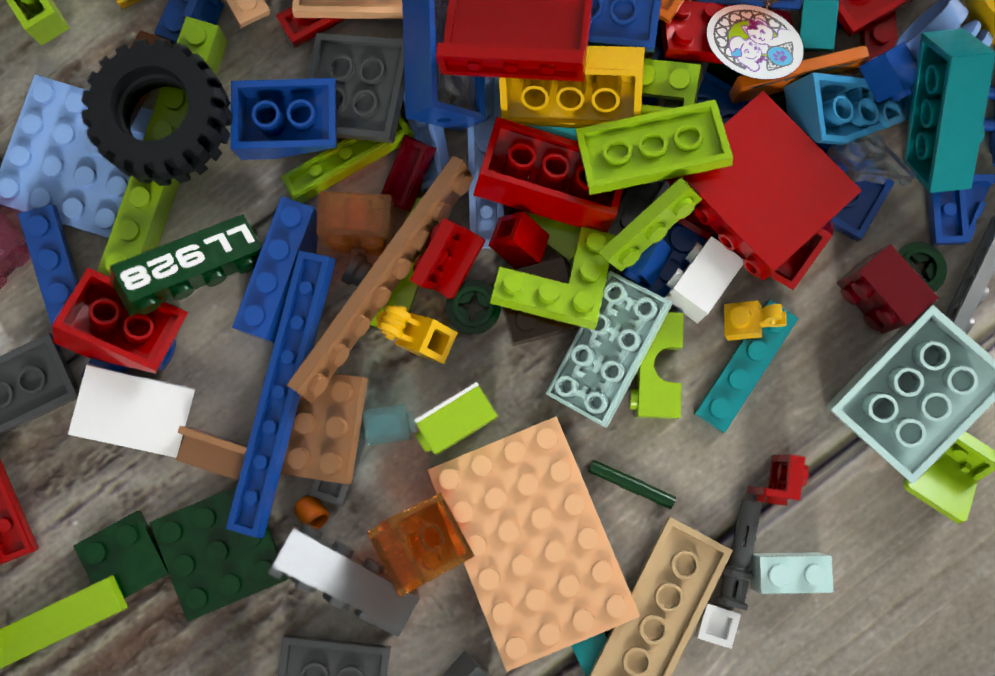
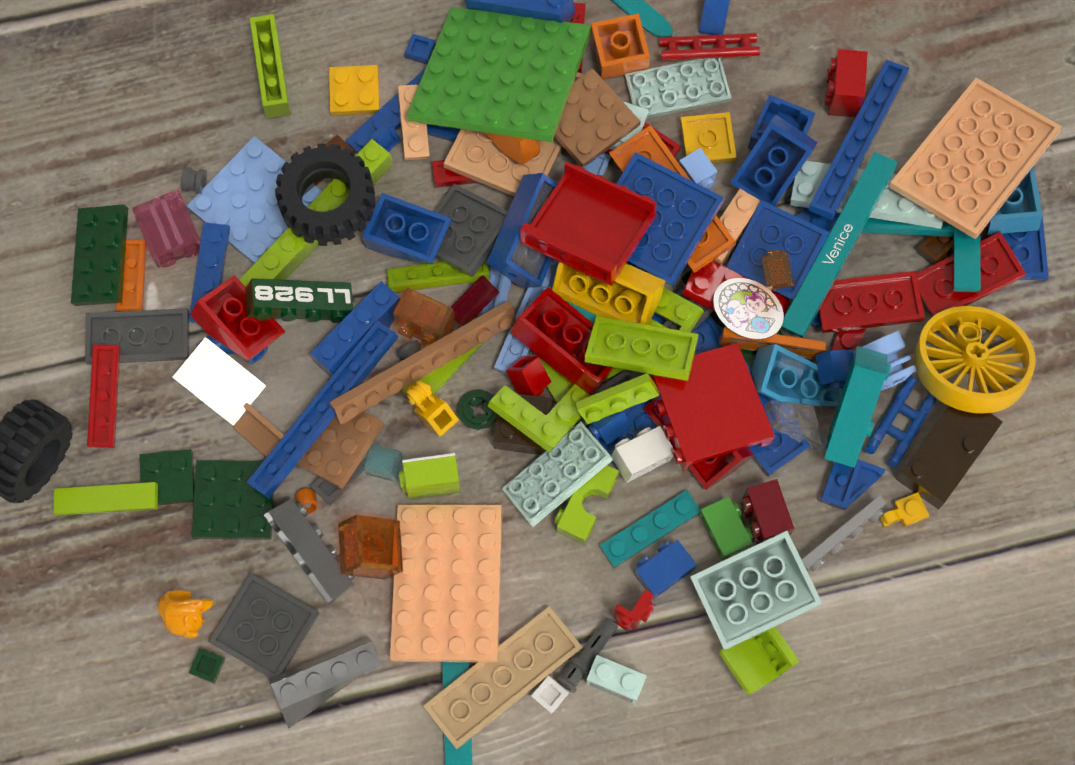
camera: 30 degrees right, 10 degrees down
red bracket [410,218,485,299] -> none
dark green piece [588,459,676,509] -> none
yellow plate [724,300,787,341] -> none
dark green gear [898,242,947,292] -> none
none -> blue brick [634,540,697,600]
none -> bright green brick [699,497,753,561]

